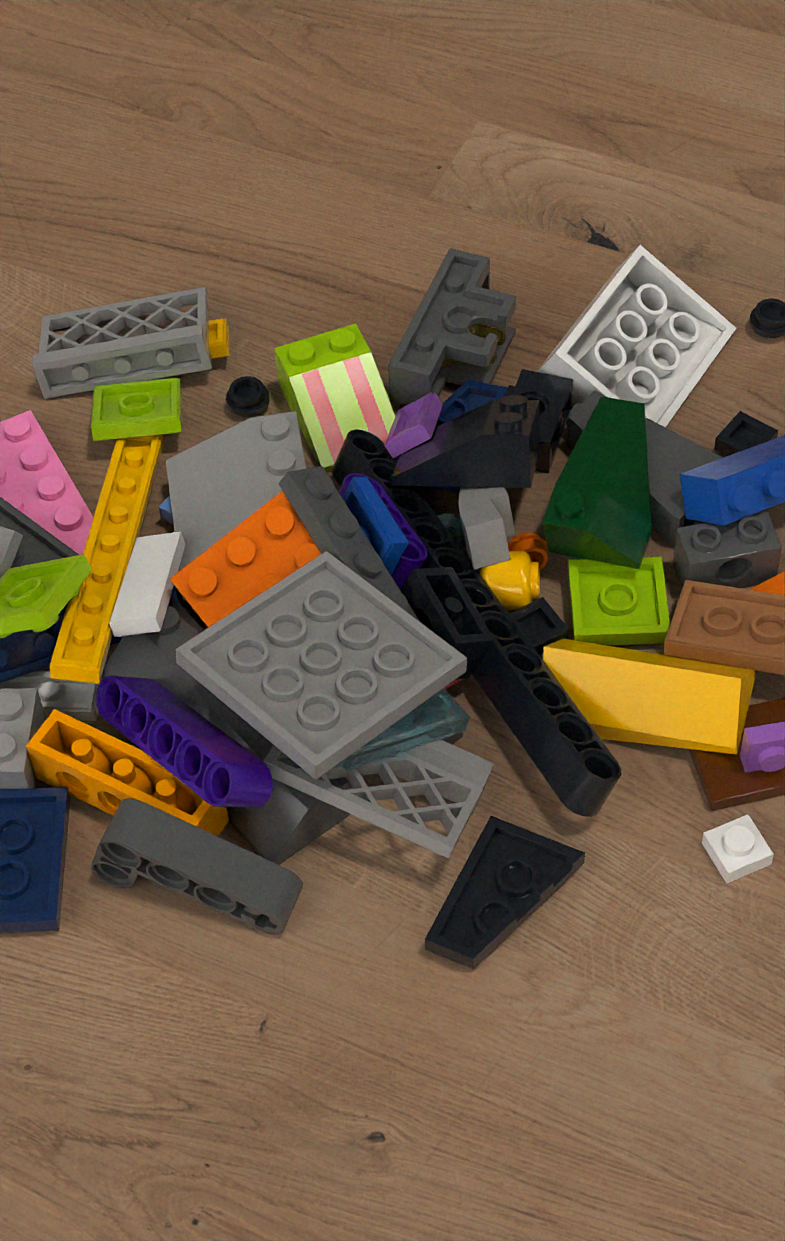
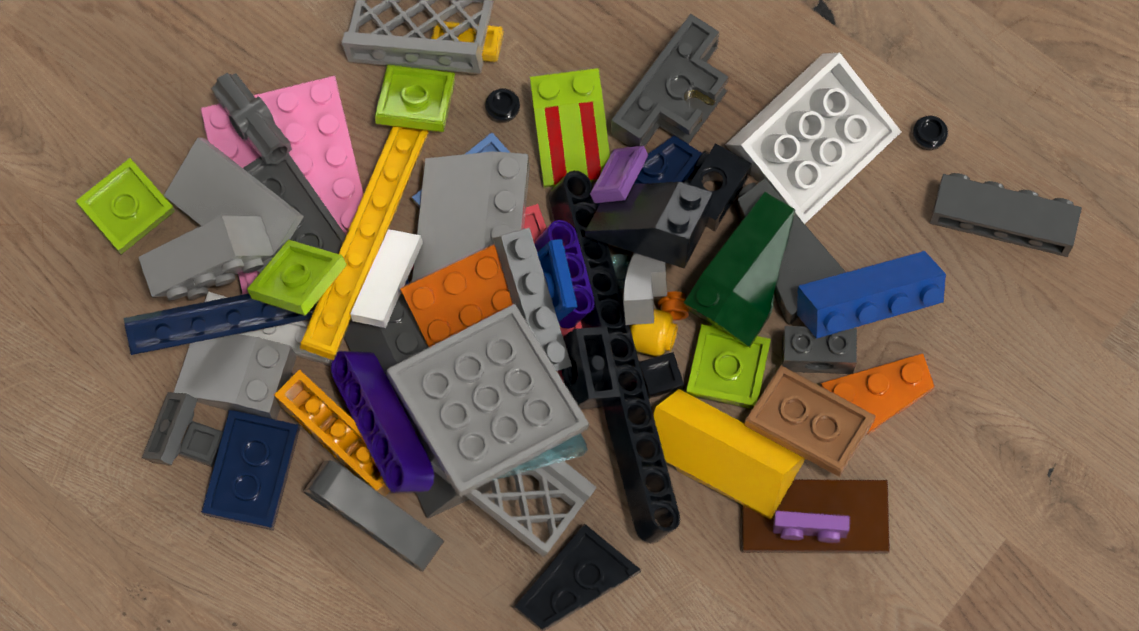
camera: 15 degrees right, 20 degrees up
white plate [702,814,774,884] -> none
black plate [714,411,778,456] -> none

